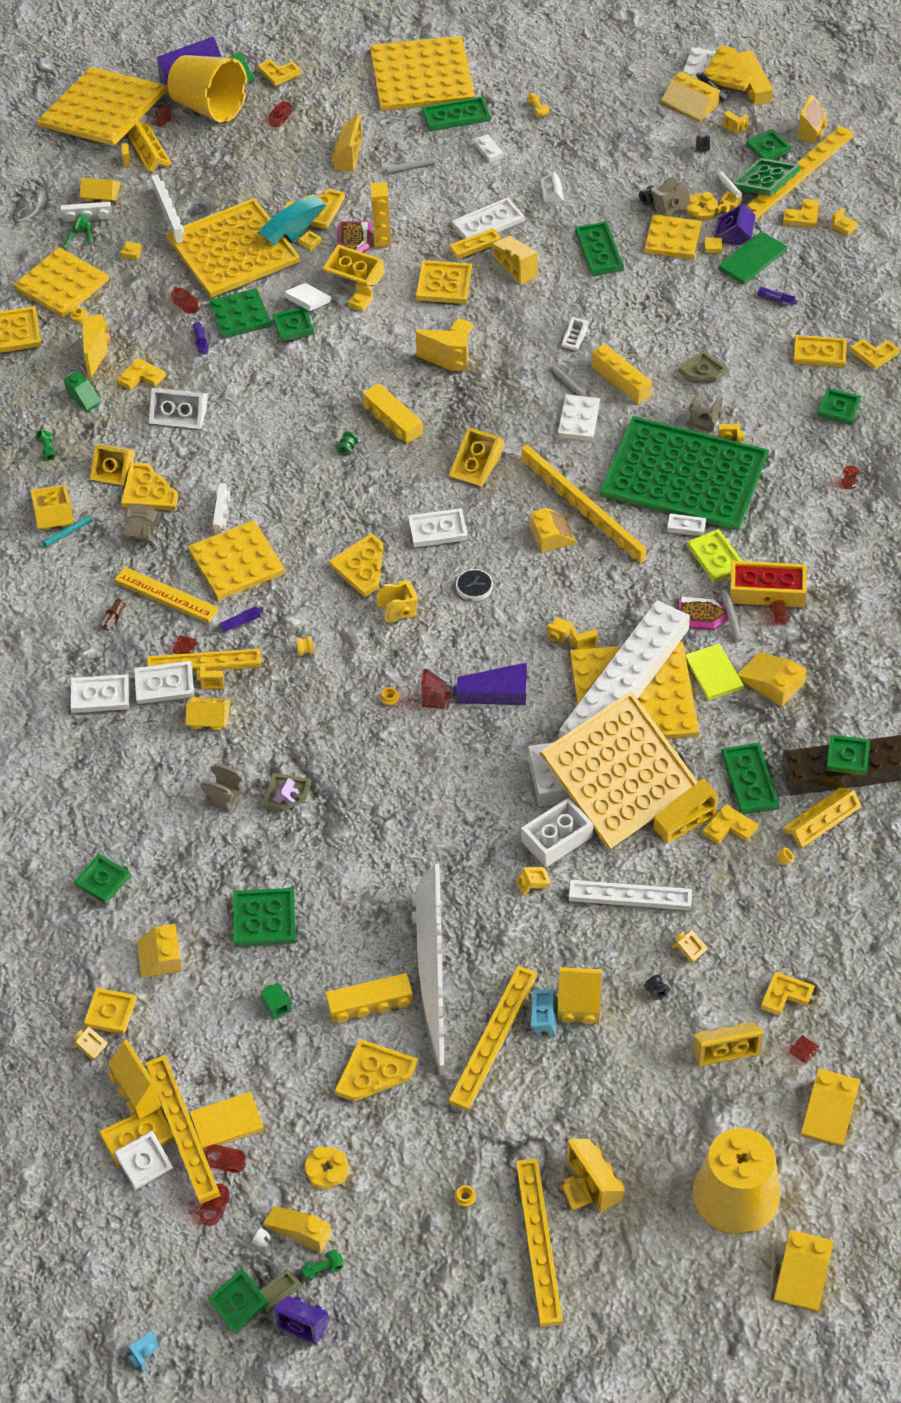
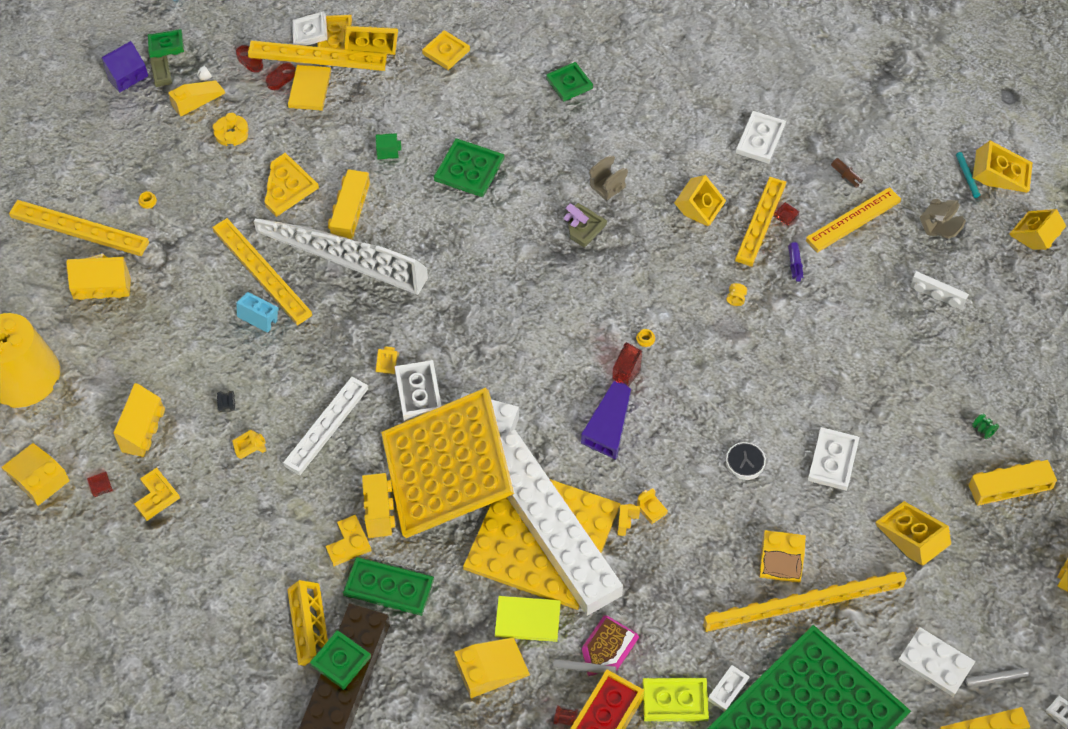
camera: 115 degrees right, 5 degrees up
yellow bracket [71,1027,108,1060] -> none
yellow plate [121,462,179,511] -> none
white plate [134,661,195,704] -> none
yellow slope [137,924,182,978] -> none
yellow plate [188,520,285,601] -> none
yellow bracket [197,663,225,689] -> none
green bar [301,1249,344,1280] -> none
yellow plate [329,533,383,597] -> none
yellow piece [376,580,418,624] -> none
yellow slope [557,967,602,1024] -> none
yellow hinge [776,848,794,865] -> none

